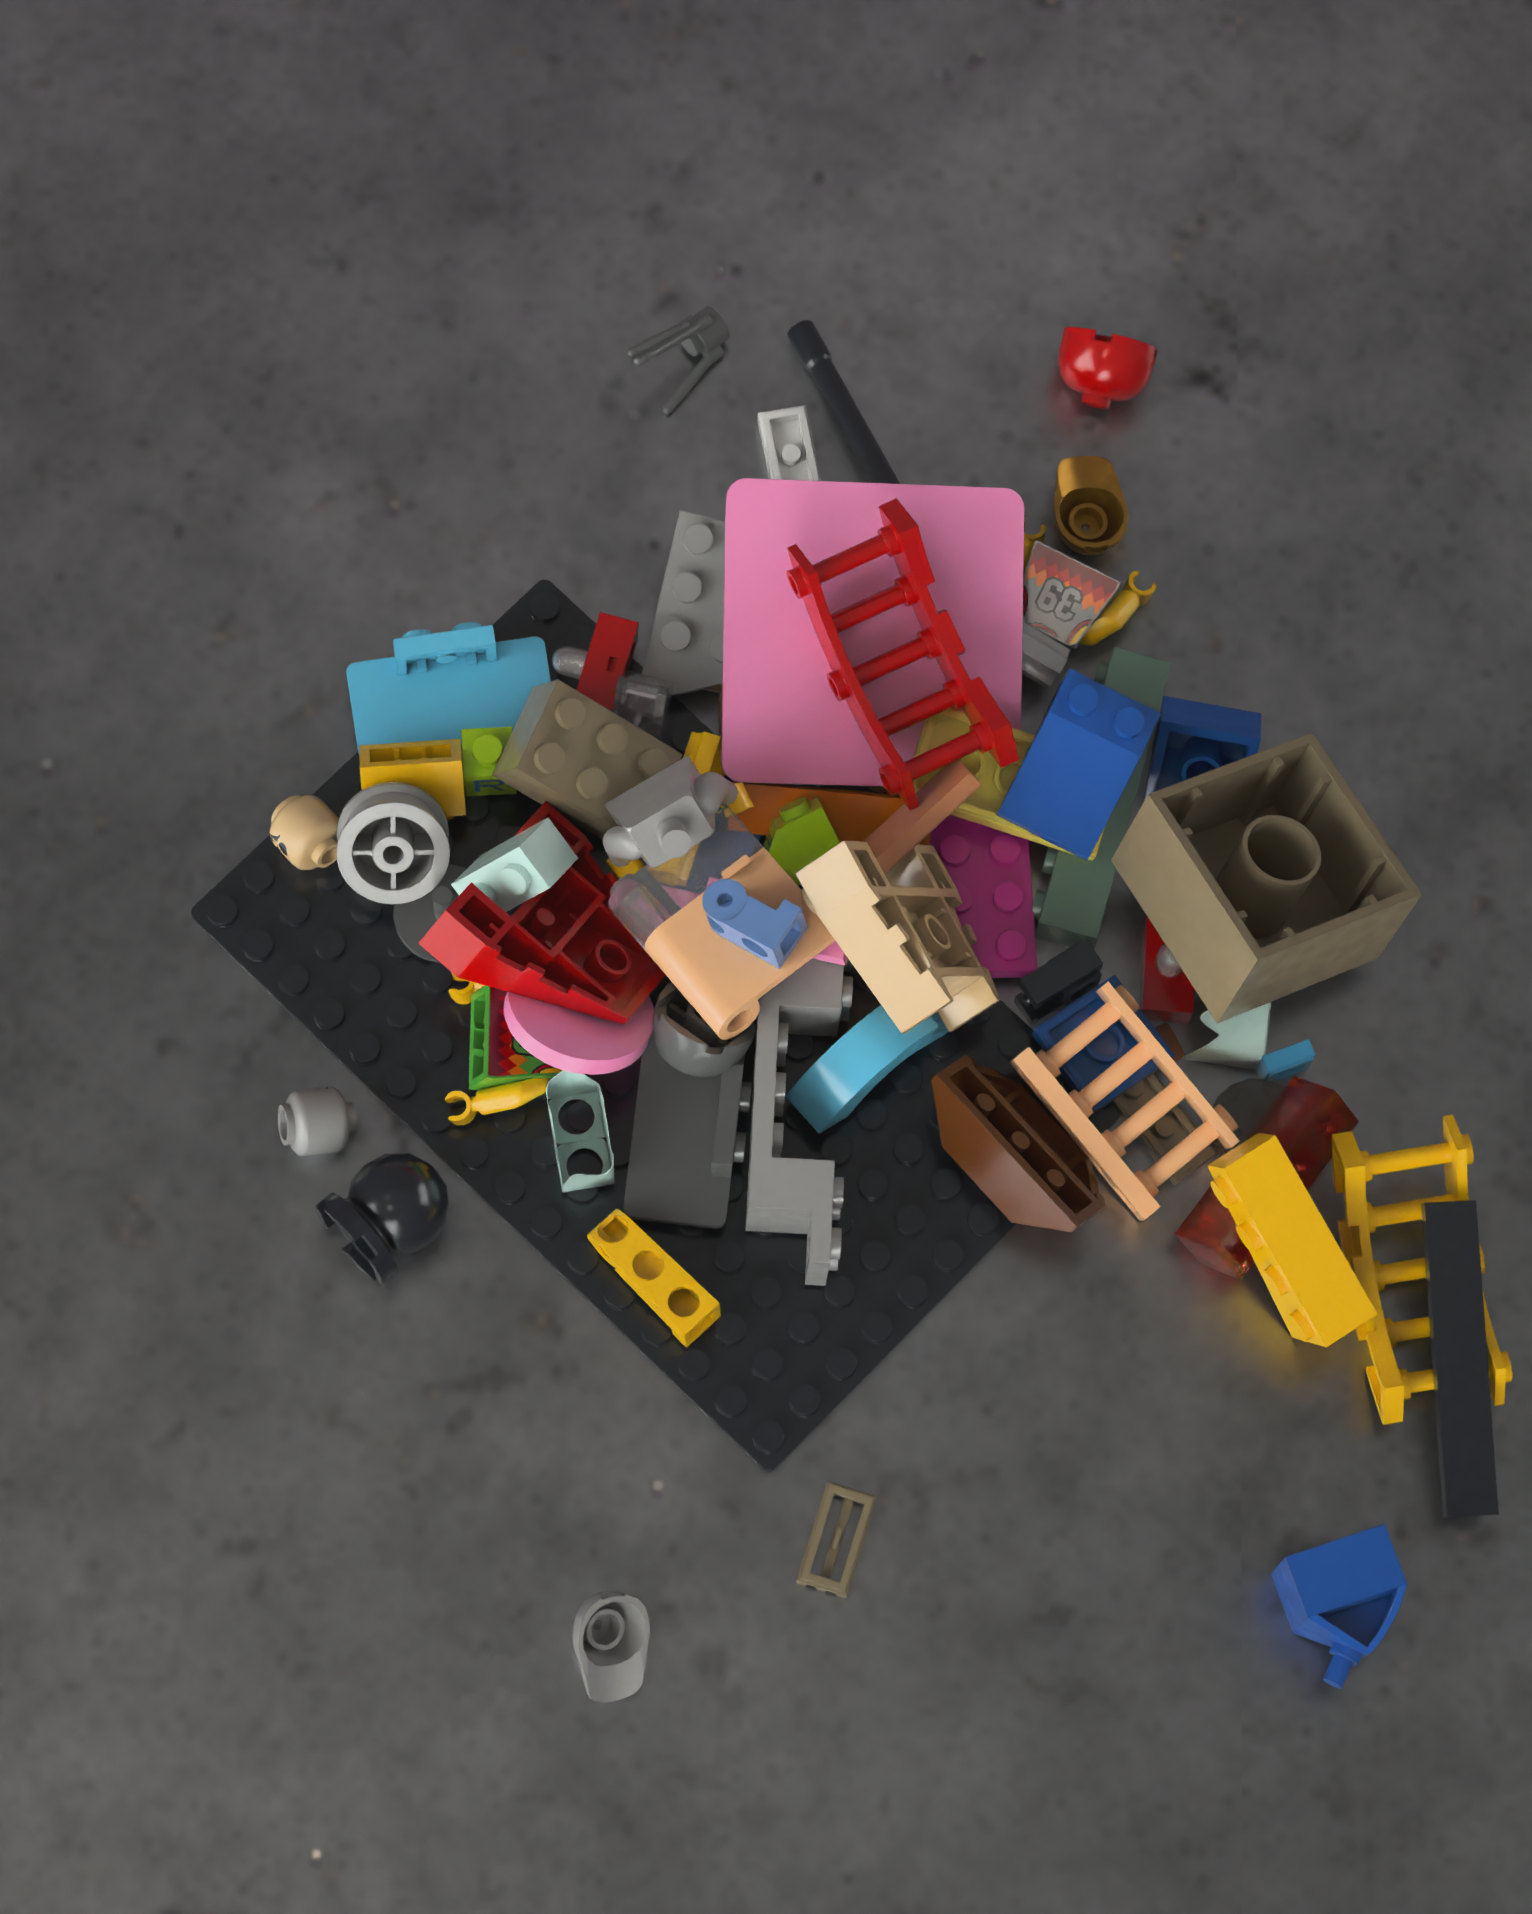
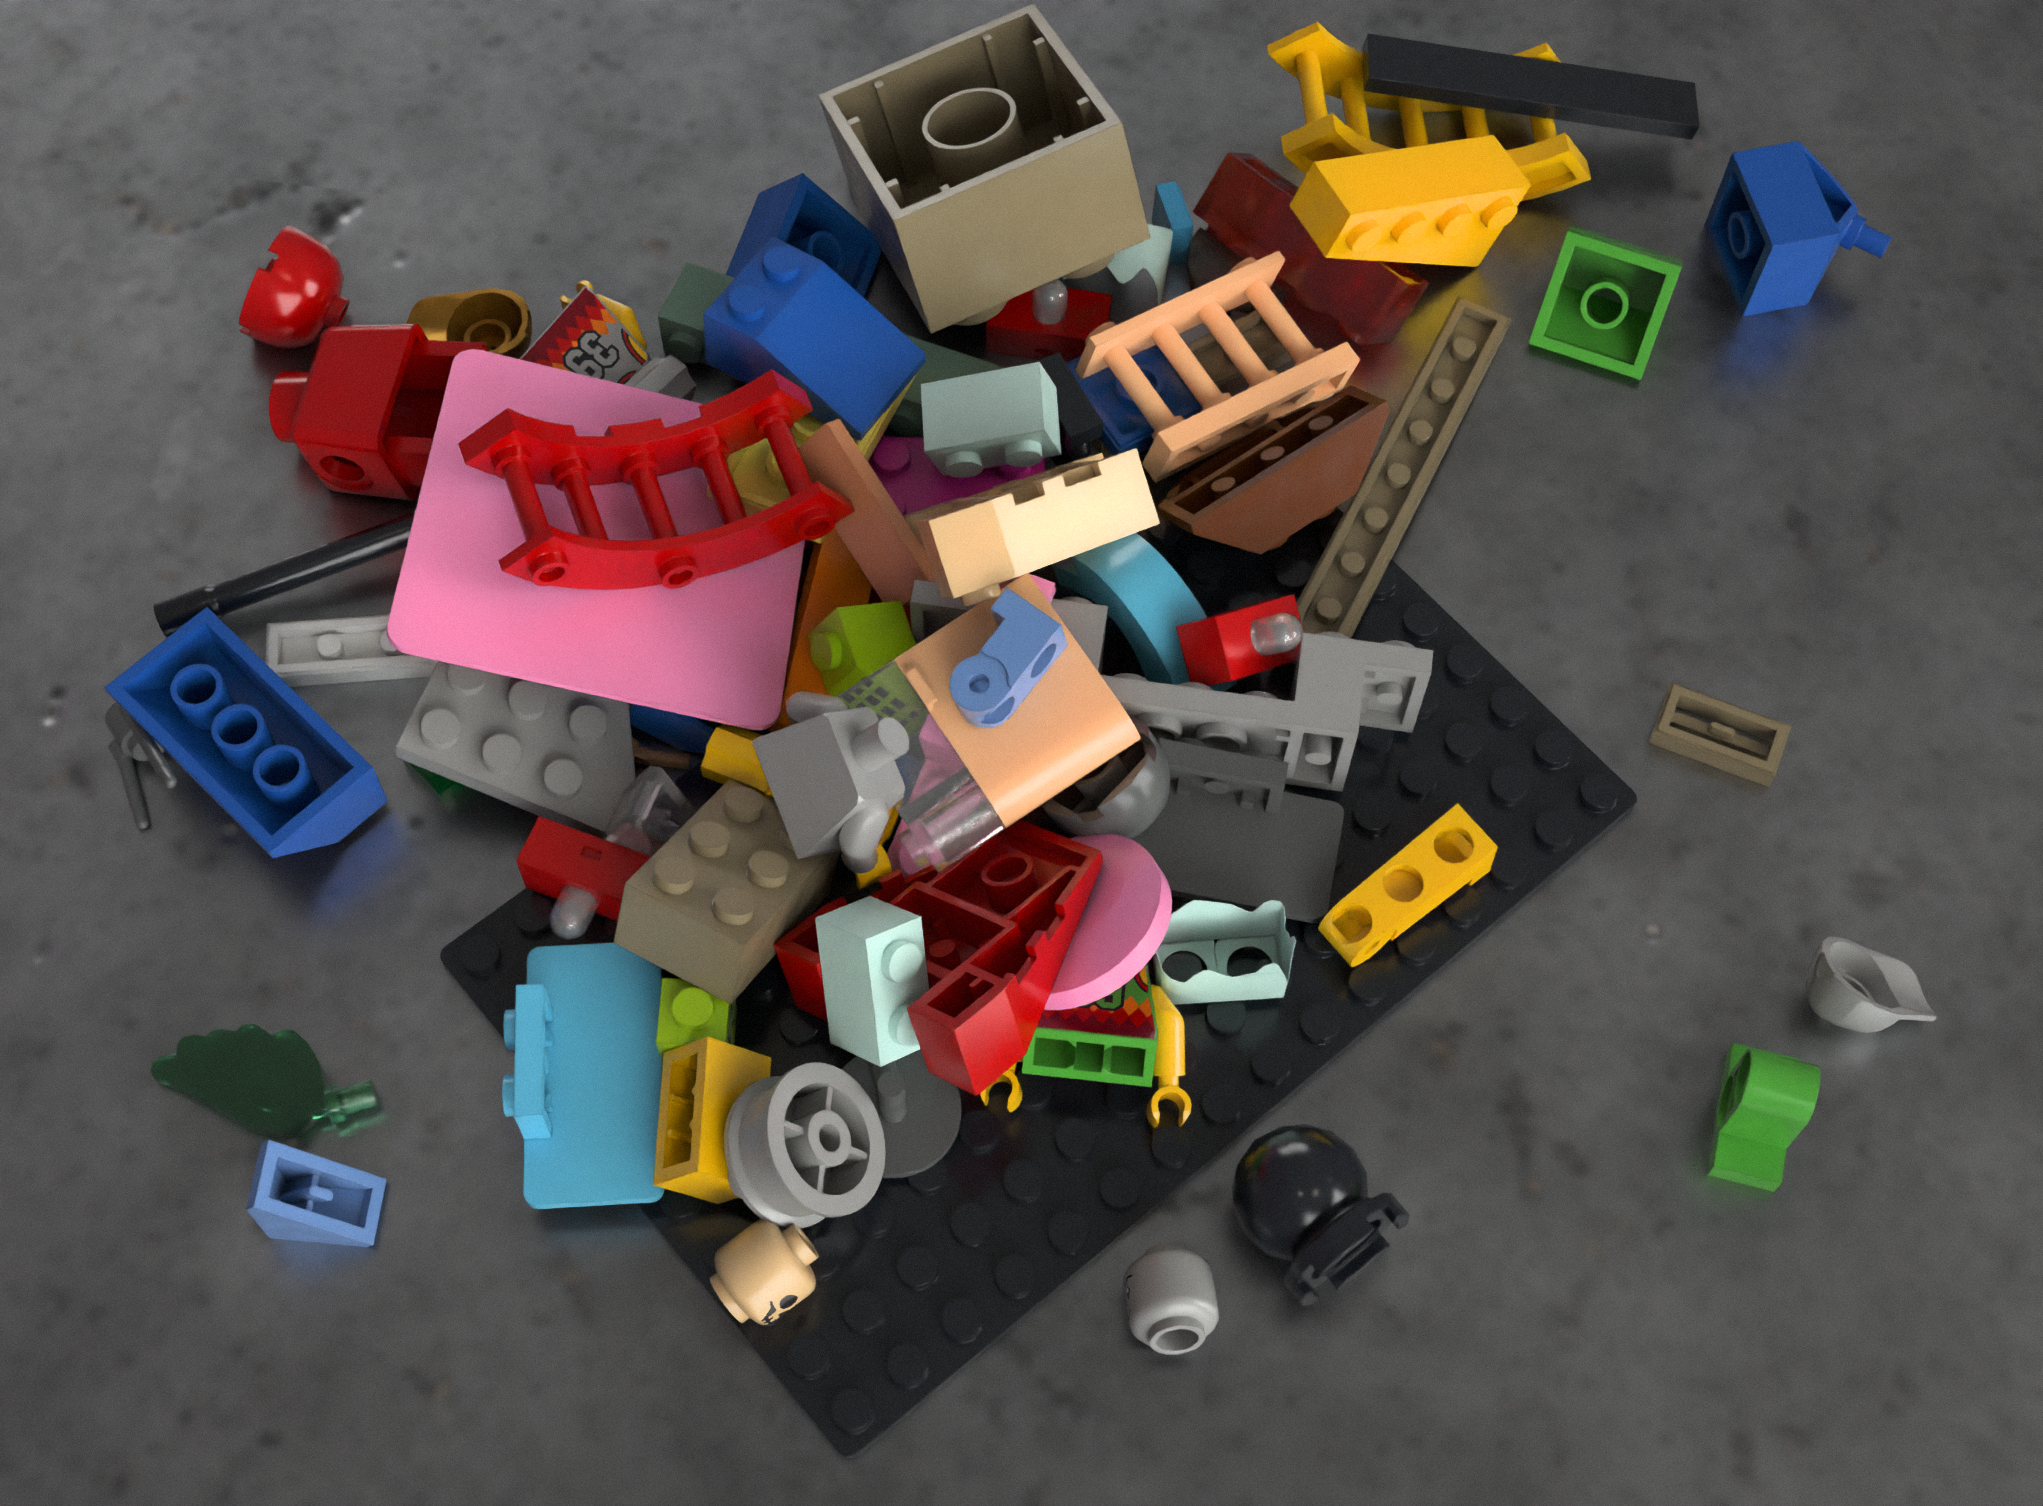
camera: 80 degrees left, 10 degrees down
none -> blue slope [104,607,388,858]
none -> clear green animal [150,1023,379,1139]
none -> medium blue slope [246,1139,387,1247]
none -> red piece [269,324,489,501]
none -> light aqua brick [921,362,1061,478]
none -> red piece [1176,594,1304,686]
none -> dark tan tile [1289,296,1511,665]
none -> bright green slope [1528,225,1683,380]
none -> bright green tile [1707,1043,1821,1192]

